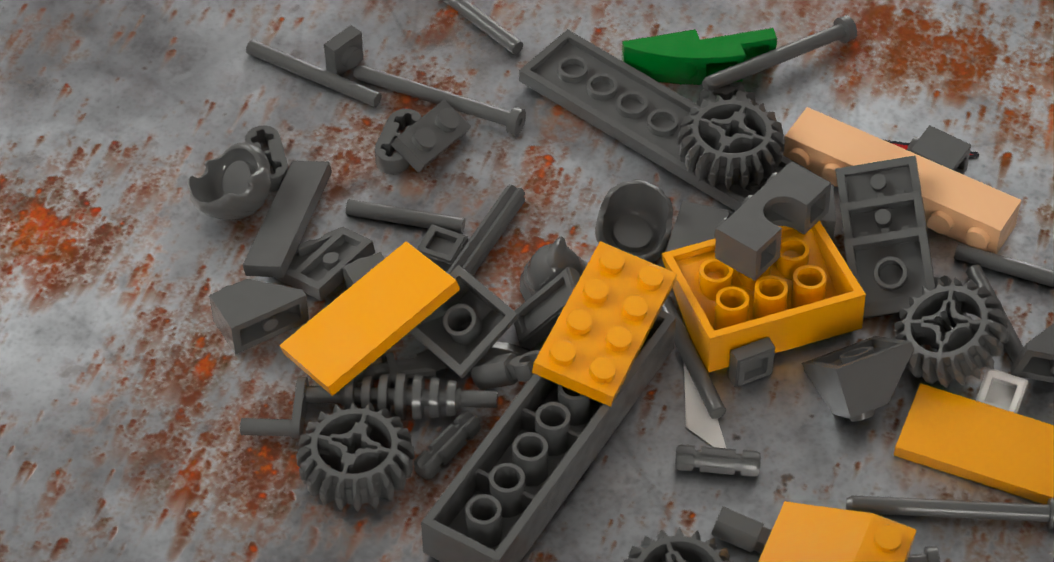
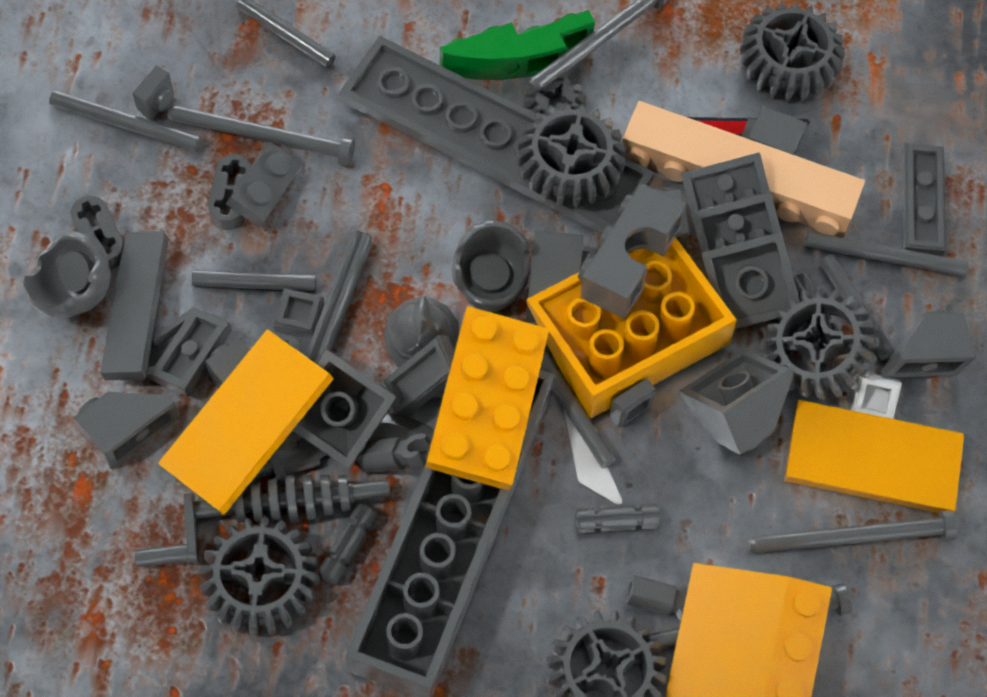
camera: 15 degrees left, 15 degrees up
none -> dark grey gear [739,1,845,102]

